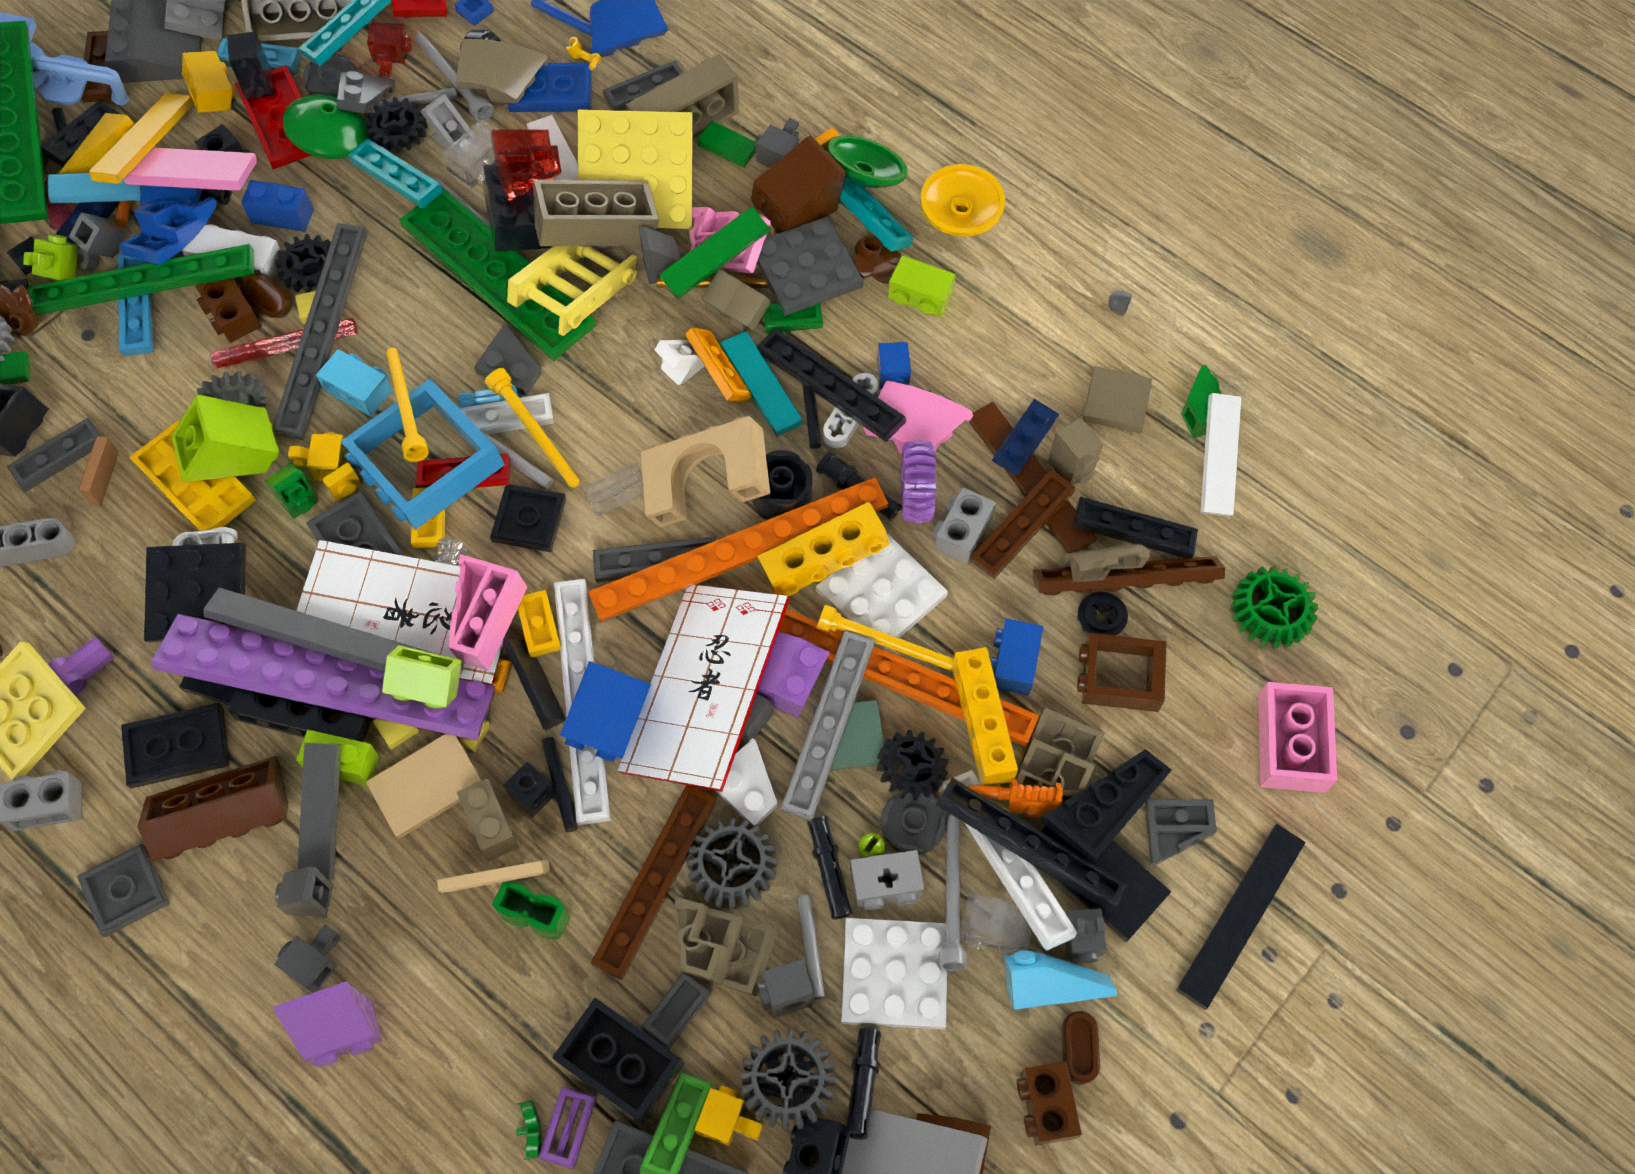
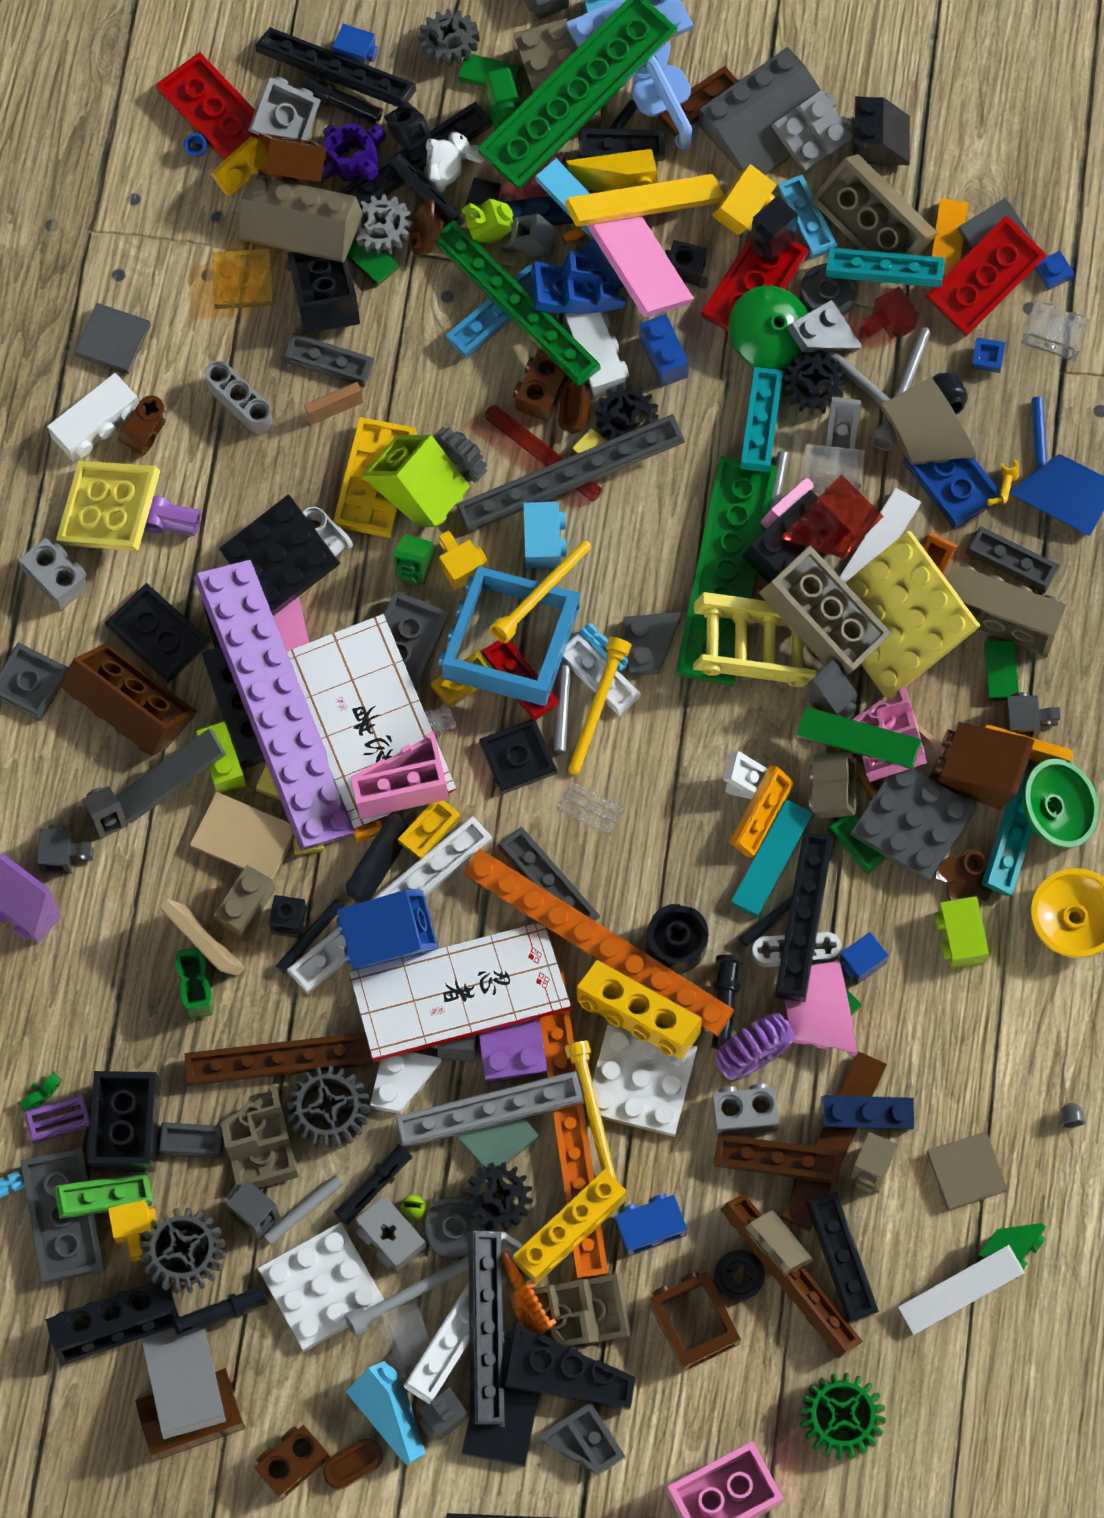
camera: 60 degrees right, 5 degrees up
dark grey tile [203,587,464,674] -> none
yellow plate [322,462,362,501] -> none
lime brick [382,645,462,708] -> none
tan arch [641,416,770,528] -> none
none -> bright pink tile [760,477,814,529]

